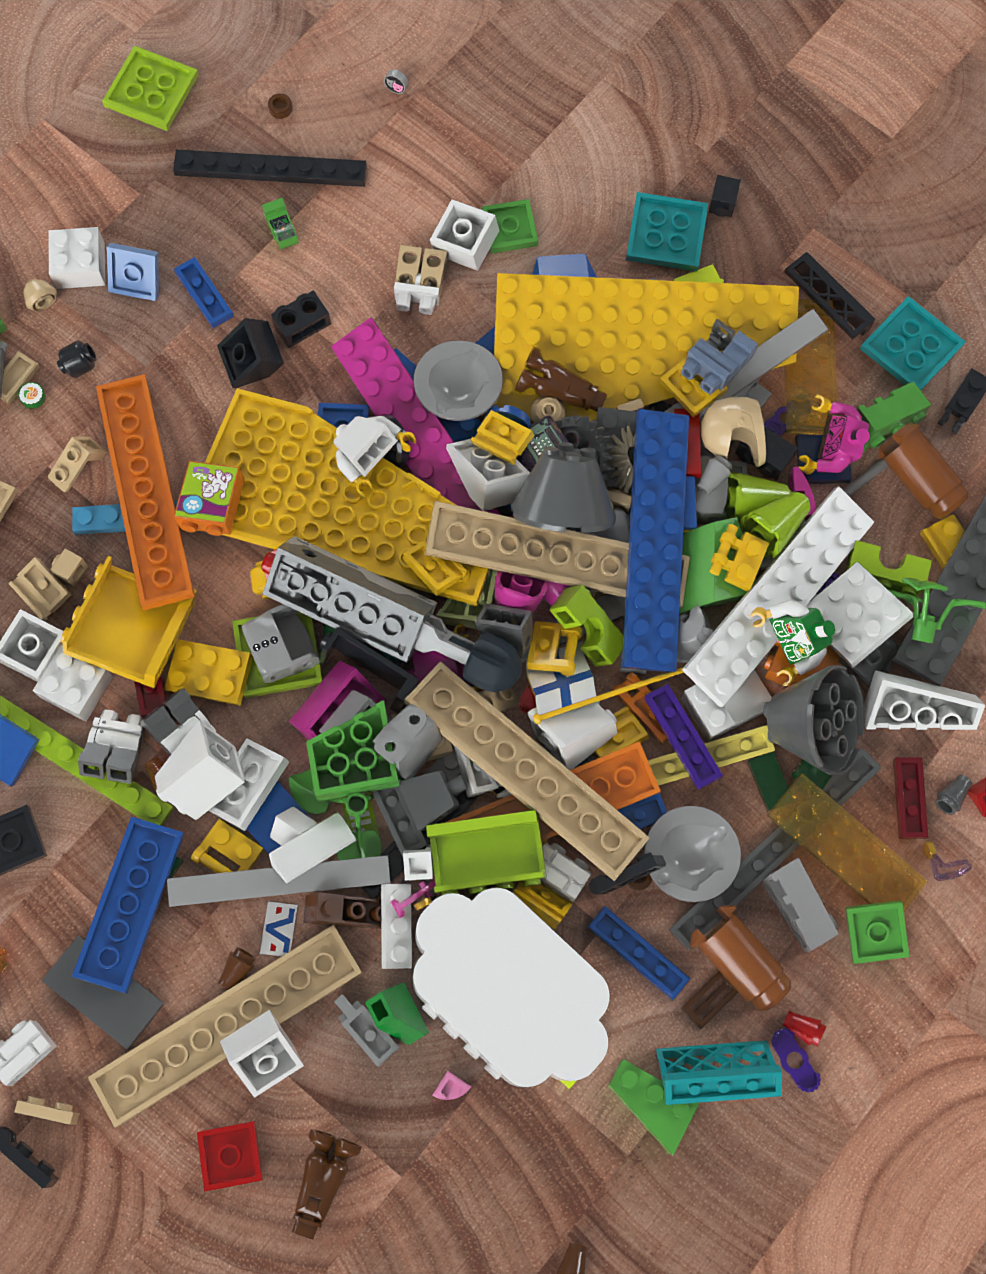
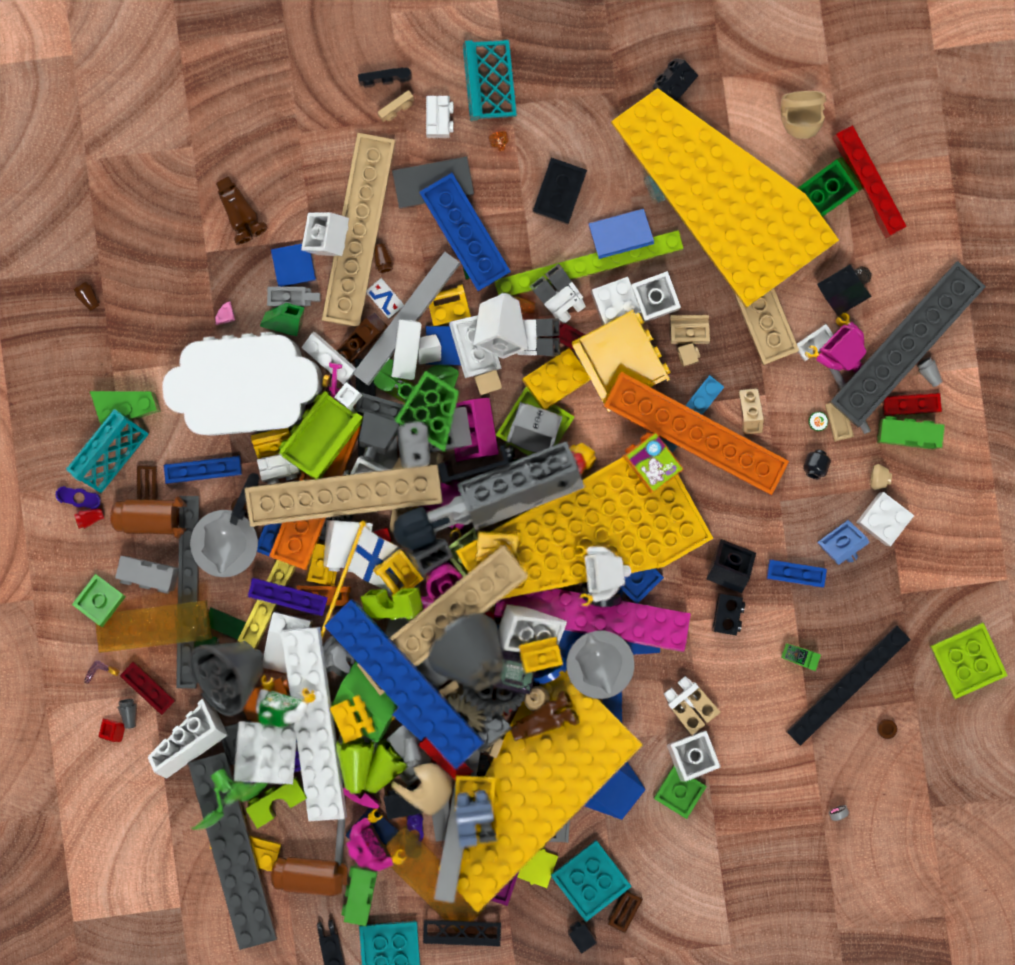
camera: 130 degrees right, 15 degrees up
red plate [197,1121,263,1192] -> none
none -> blue tile [271,244,316,287]
none -> tan panel [474,370,502,396]
none -> reddish brown tile [608,890,643,933]

